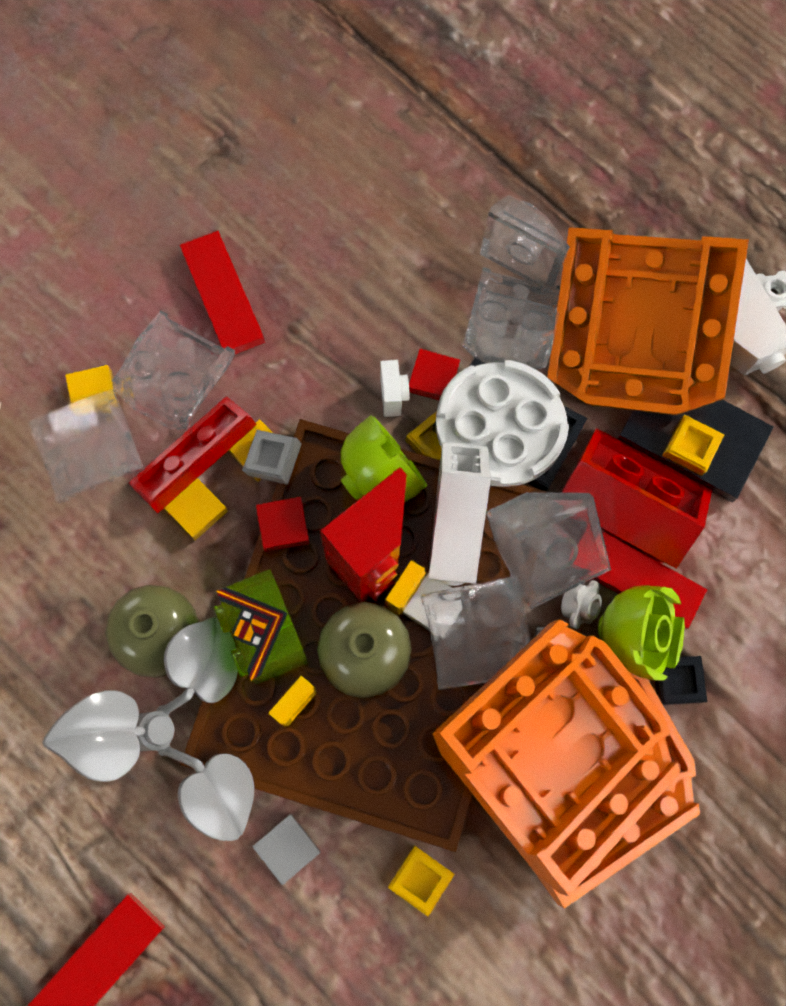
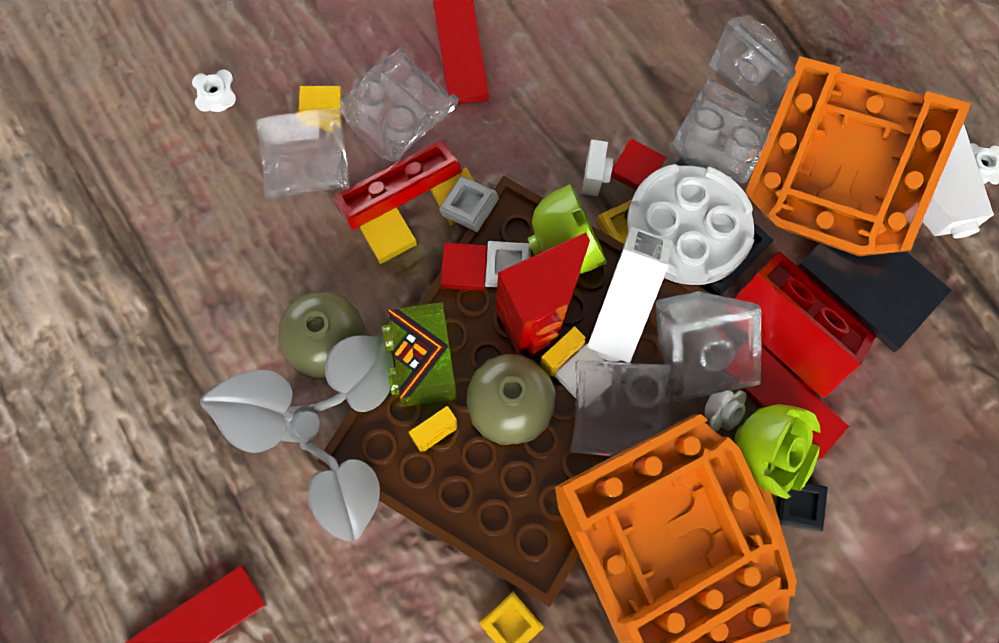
camera: 15 degrees right, 0 degrees up
light grey tile [252,814,321,885] -> none
yellow tile [662,415,724,476] -> none
none -> white tile [485,241,531,287]

